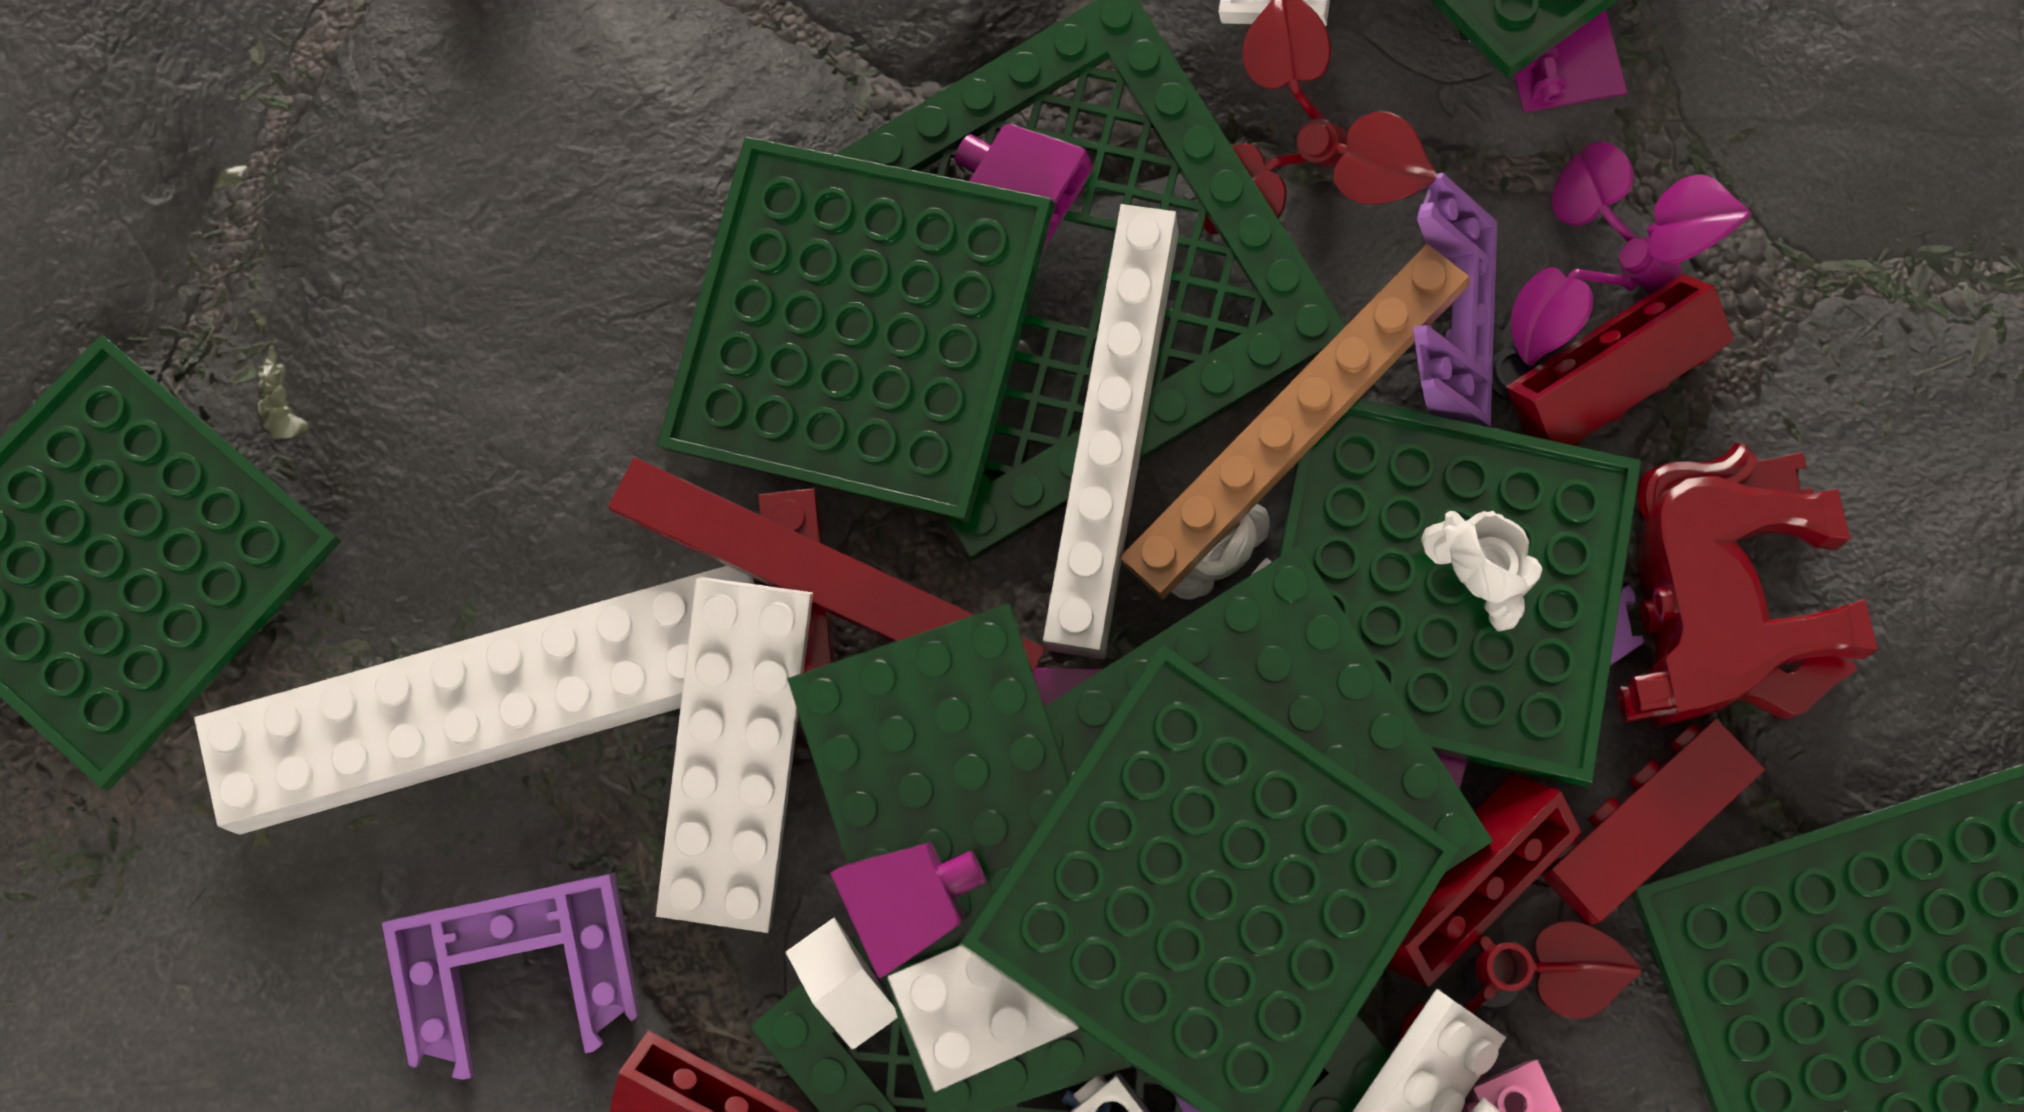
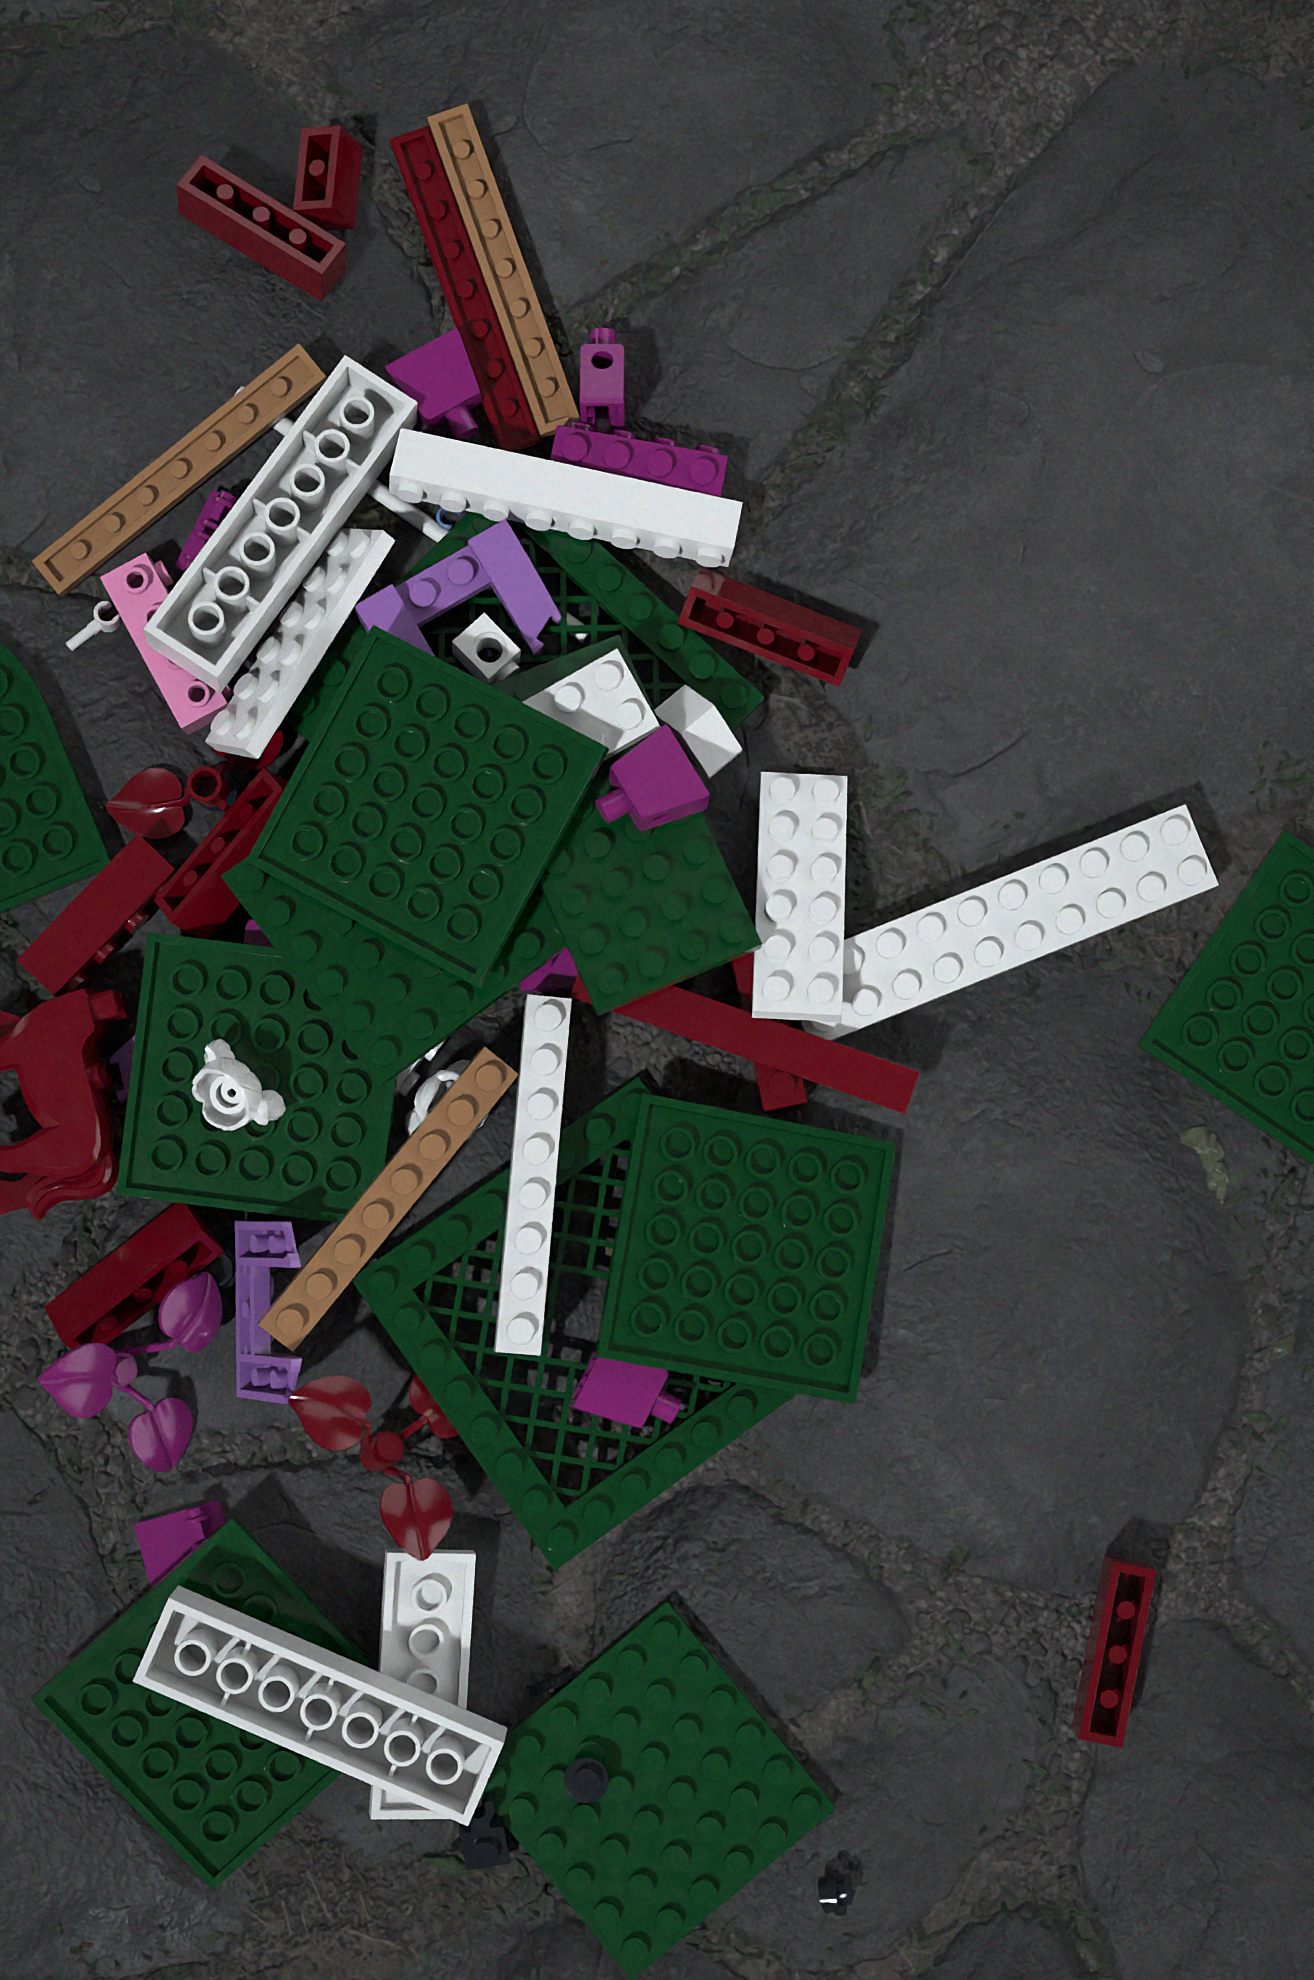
camera: 175 degrees right, 10 degrees up
medium lavender wedge [382,872,639,1080] -> none

